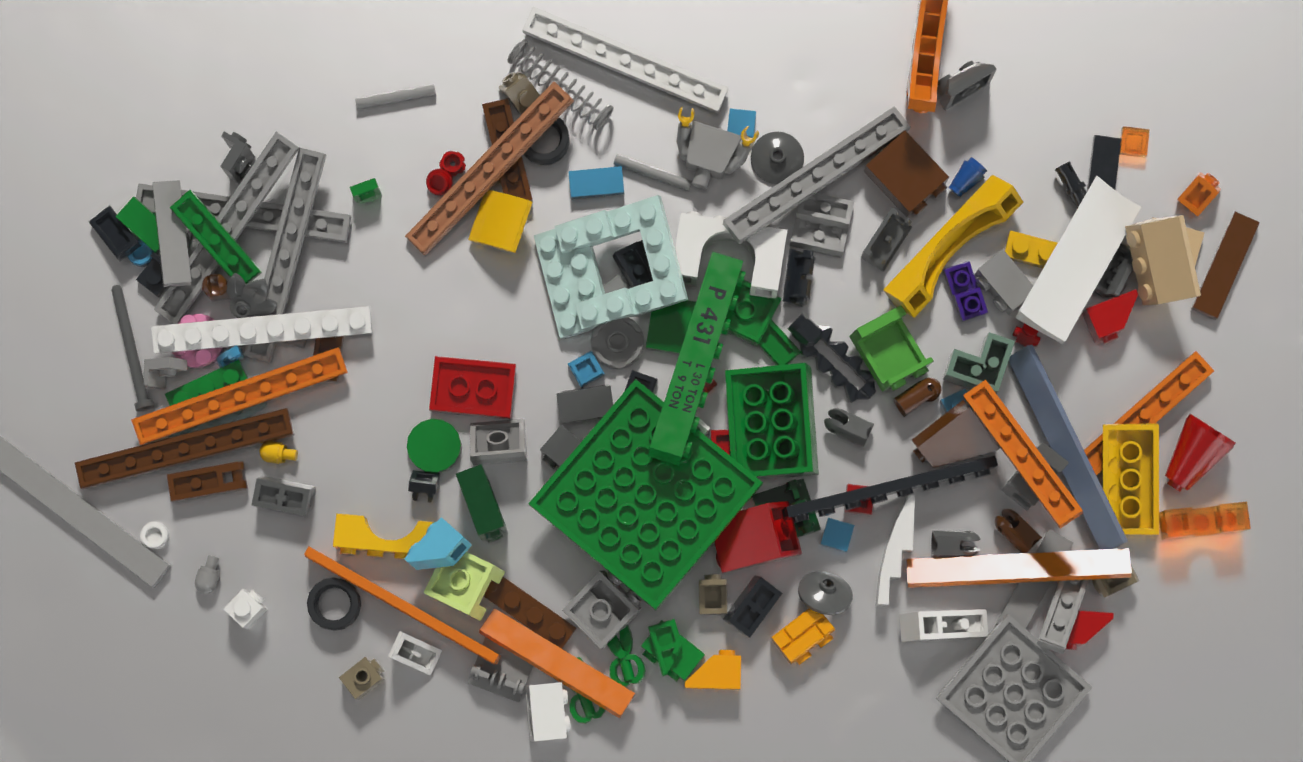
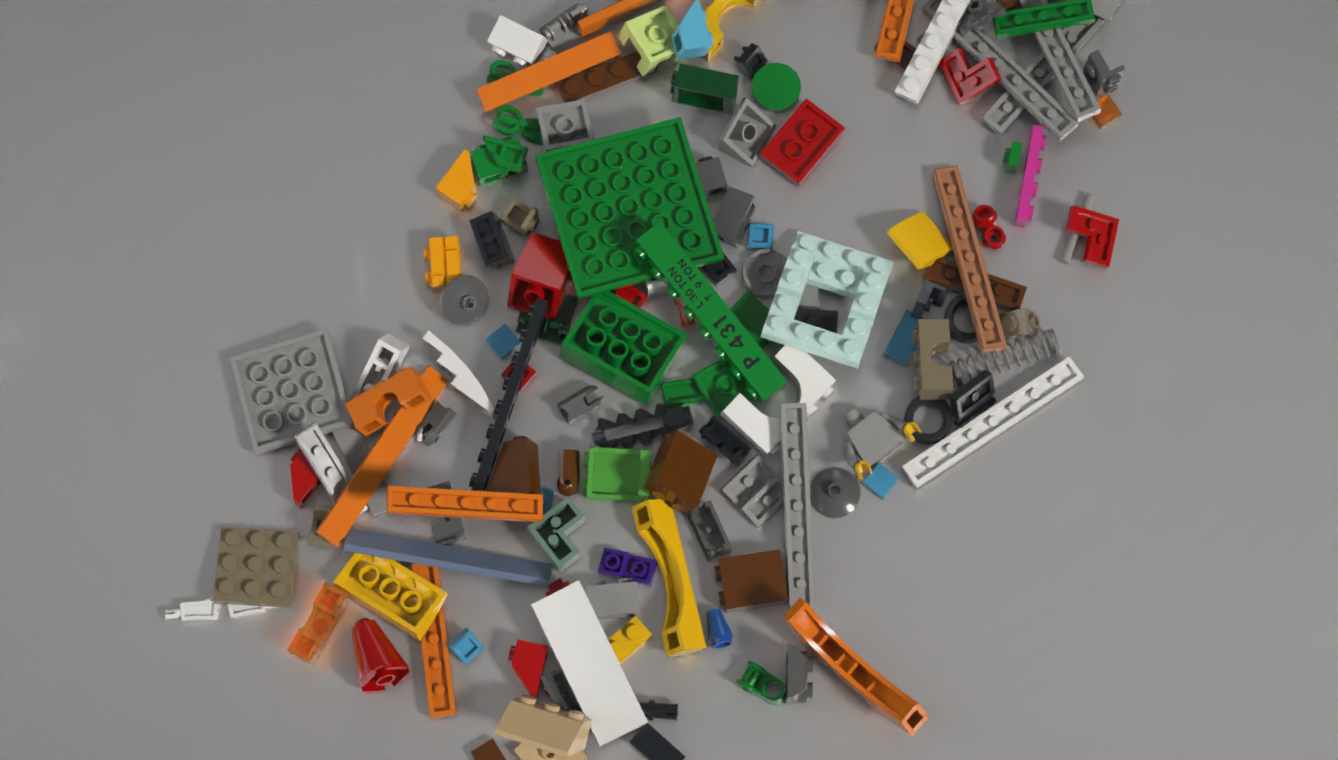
camera: 120 degrees right, 5 degrees down
light grey bar [614,154,692,191] -> none
reddish brown piece [994,509,1042,553] -> none
none -> white piece [164,596,282,622]
none -> dark tan plate [213,527,300,608]
none -> orange arch [345,366,432,437]
none -> dark azure tile [448,627,484,665]
none -> reddish brown brick [643,430,718,513]
none -> green piece [735,661,786,705]
none -> black tyre [904,396,953,445]
none -> black bracket [911,280,948,319]
none -> dark tan arch [912,319,953,400]
none -> red plate [939,48,1002,104]
none -> black plate [949,370,996,428]
none -> dark pink plate [1014,125,1046,228]
none -> red plate [1065,205,1119,268]
none -> clear orange tile [1092,94,1122,129]

